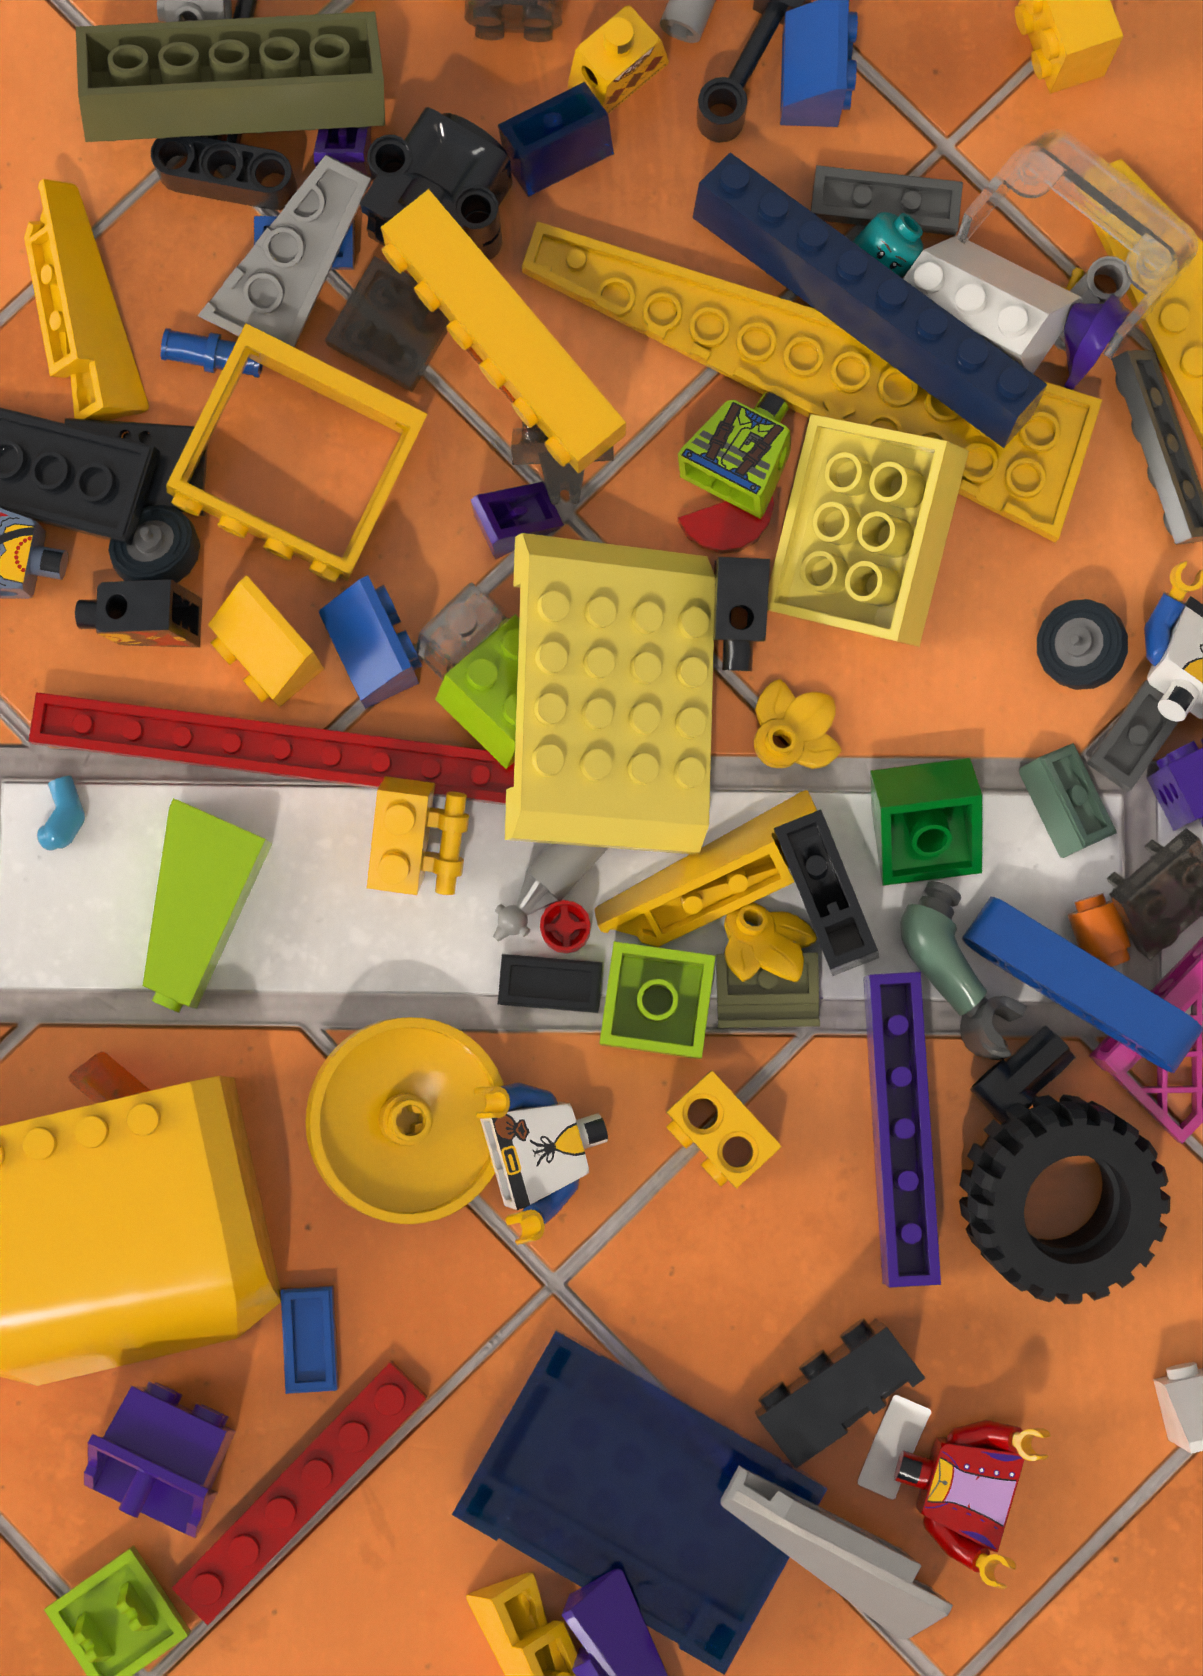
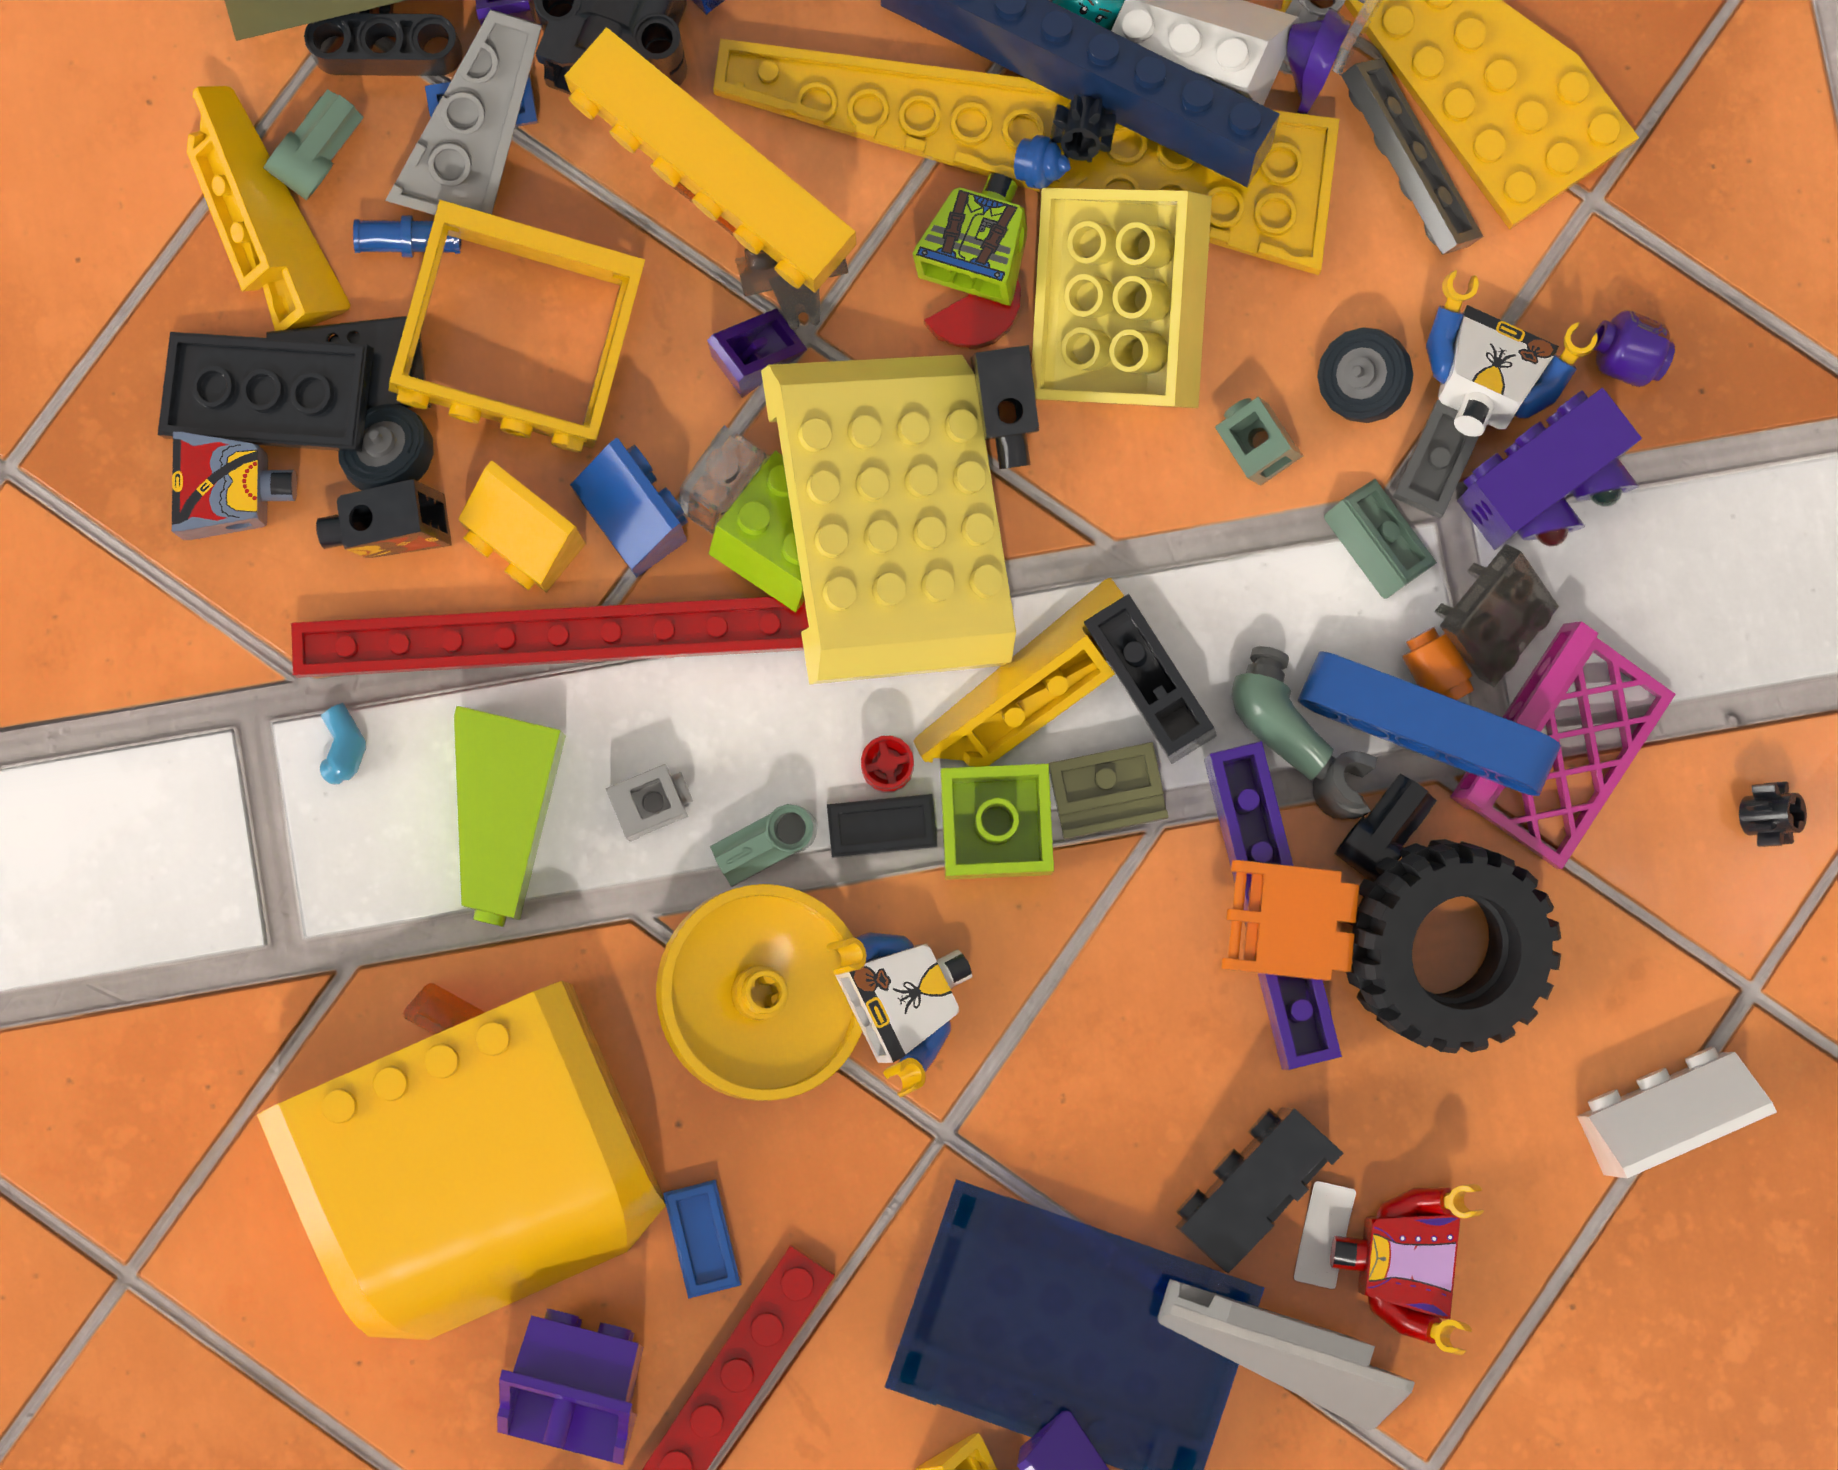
camera: 15 degrees left, 0 degrees up
clear smoke plate [325,256,450,392] -> none
yellow brick [367,776,469,895] -> none
light grey wheel [493,844,608,942] -> none
yellow brick [666,1071,782,1189] -> none
yellow plate [724,902,817,982] -> none
yellow plate [754,679,842,769] -> none
green slope [870,758,982,886] -> none
none -> sand green piece [263,89,364,201]
none -> light grey brick [606,764,693,842]
none -> sand green piece [710,804,817,887]
none -> blue plate [1014,135,1071,189]
none -> black gear [1050,94,1116,162]
none -> sand green brick [1215,397,1303,486]
none -> orange plate [1221,860,1359,981]

